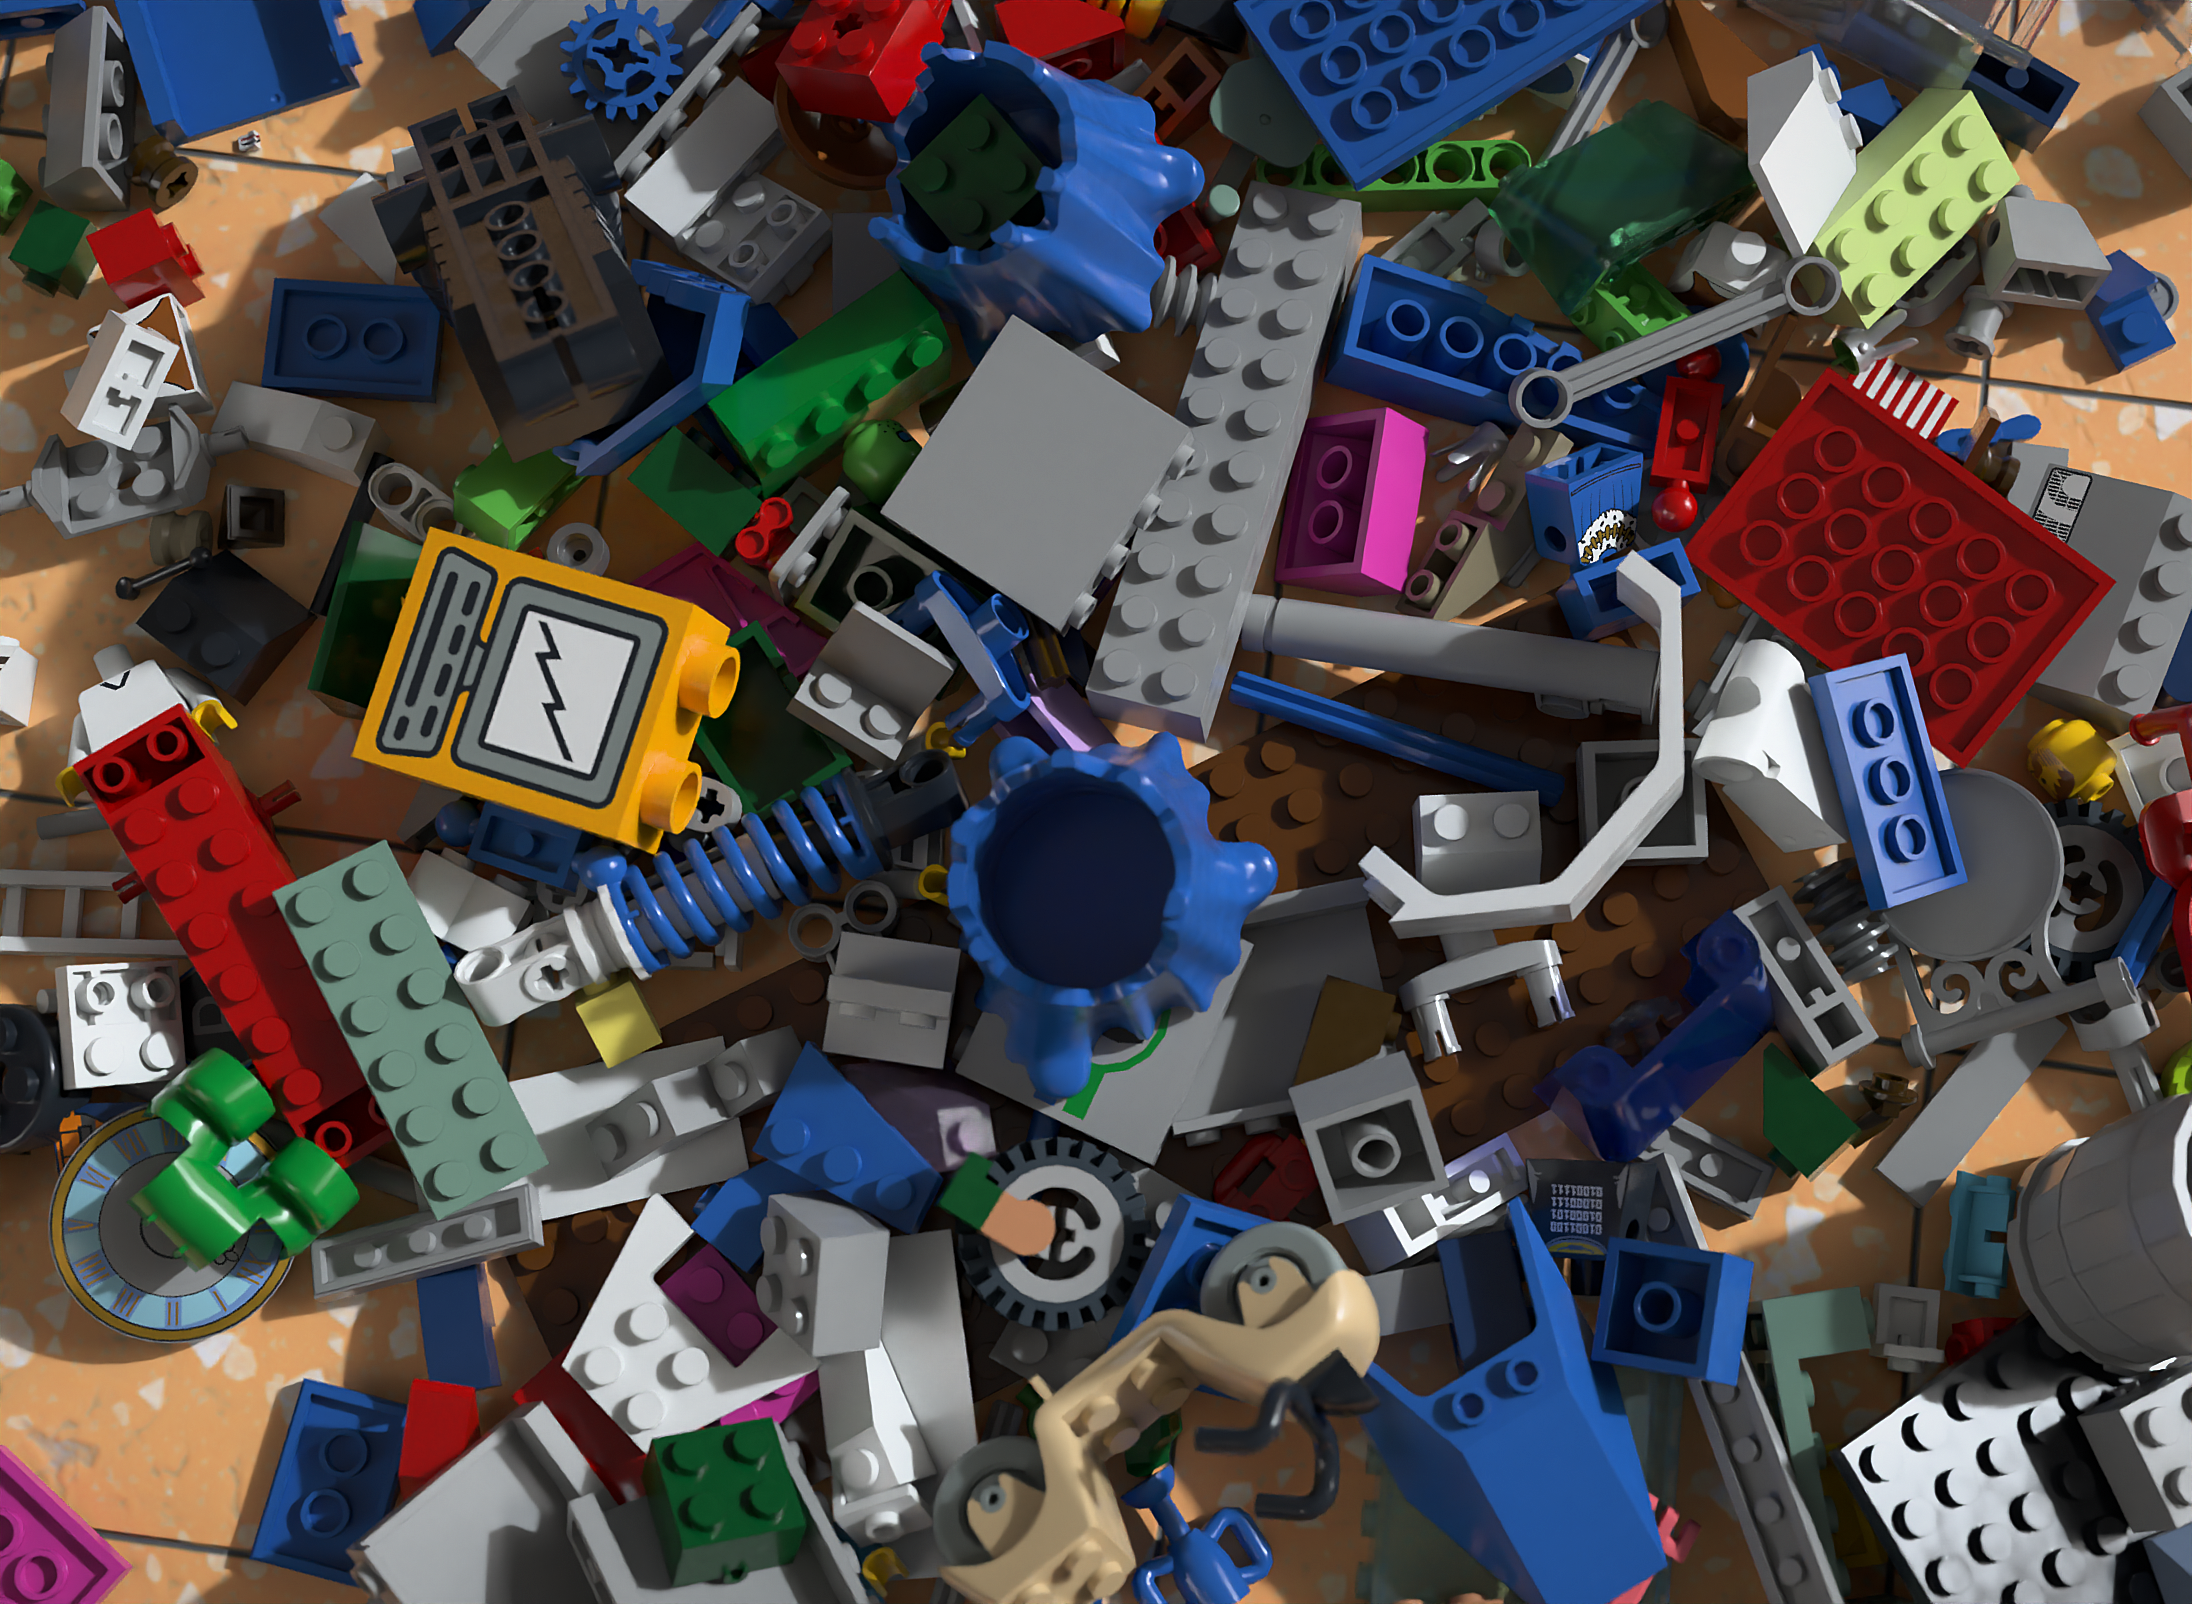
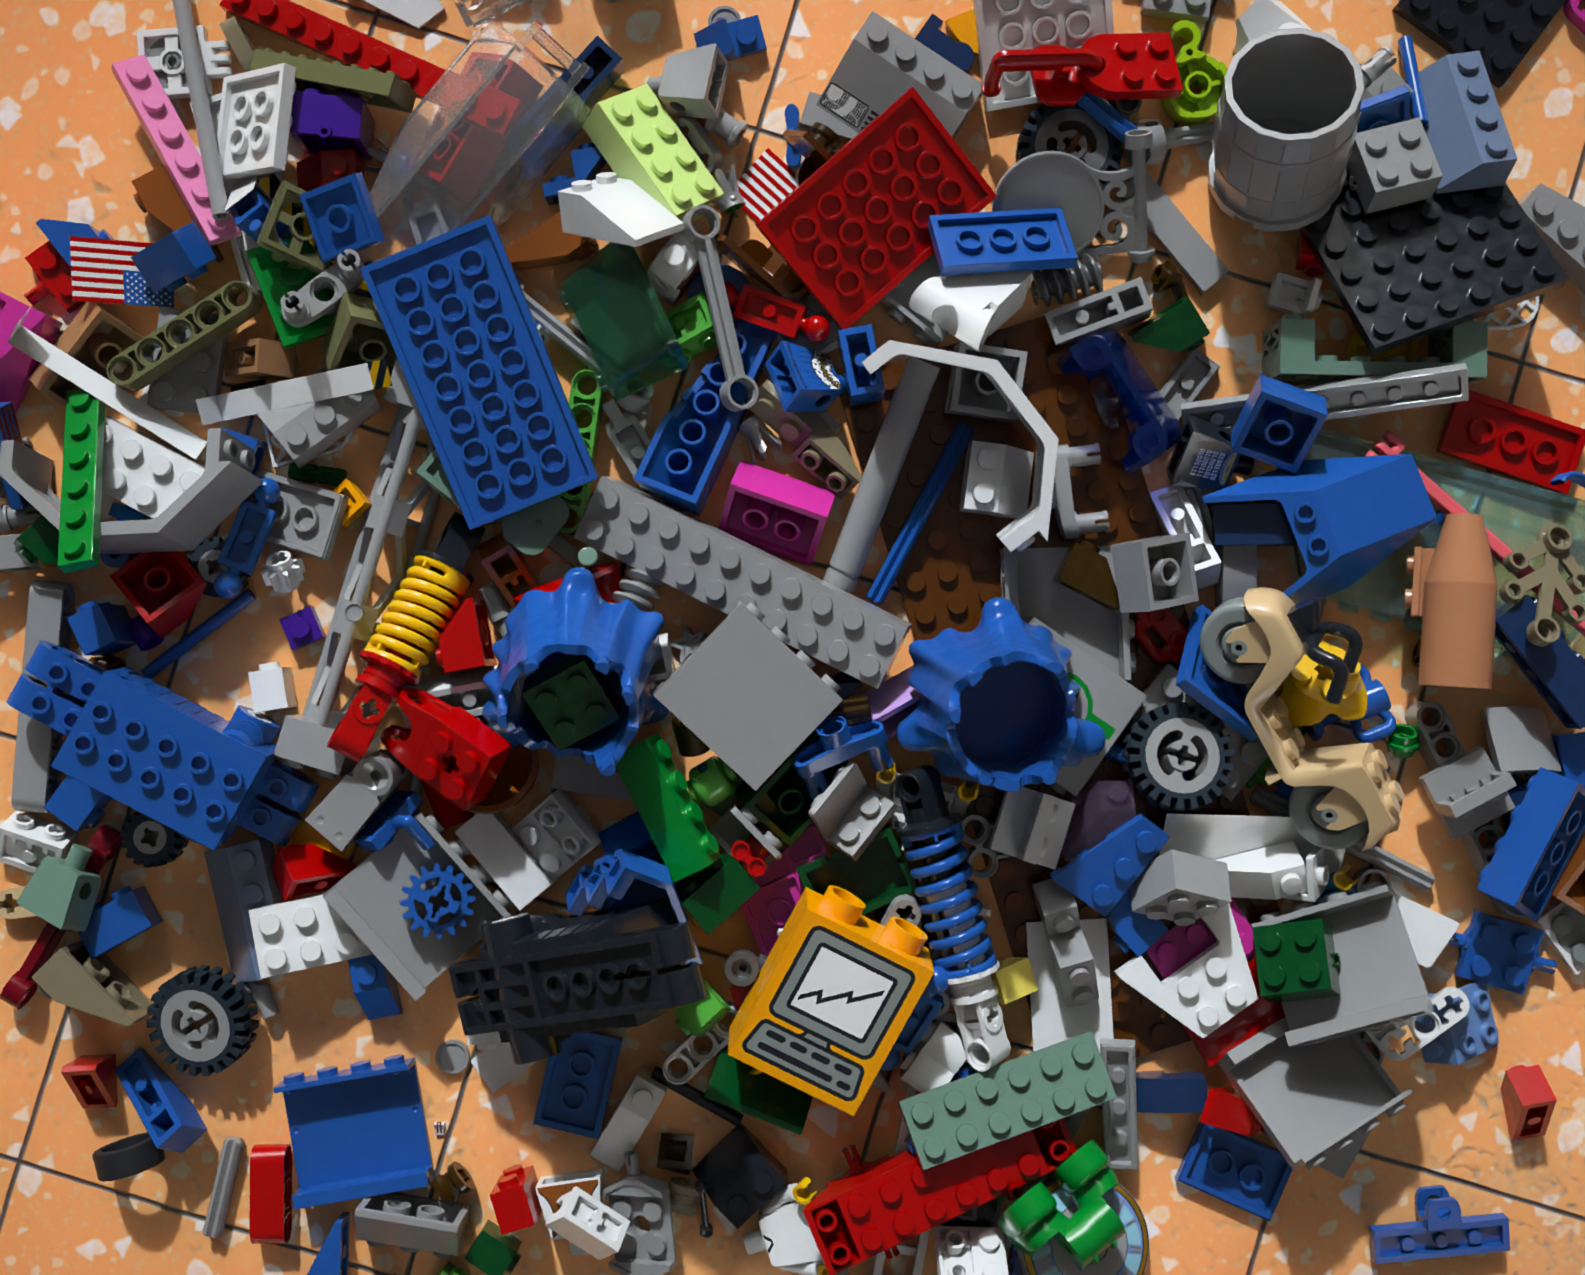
camera: 80 degrees left, 10 degrees up
leg [934,1150,1055,1255] -> none
medium azure hinge [1943,1170,2017,1299] -> none
yellow head [2026,717,2117,804] -> none
none -> light grey piece [435,1039,470,1074]
none -> yellow brick [1281,640,1368,727]

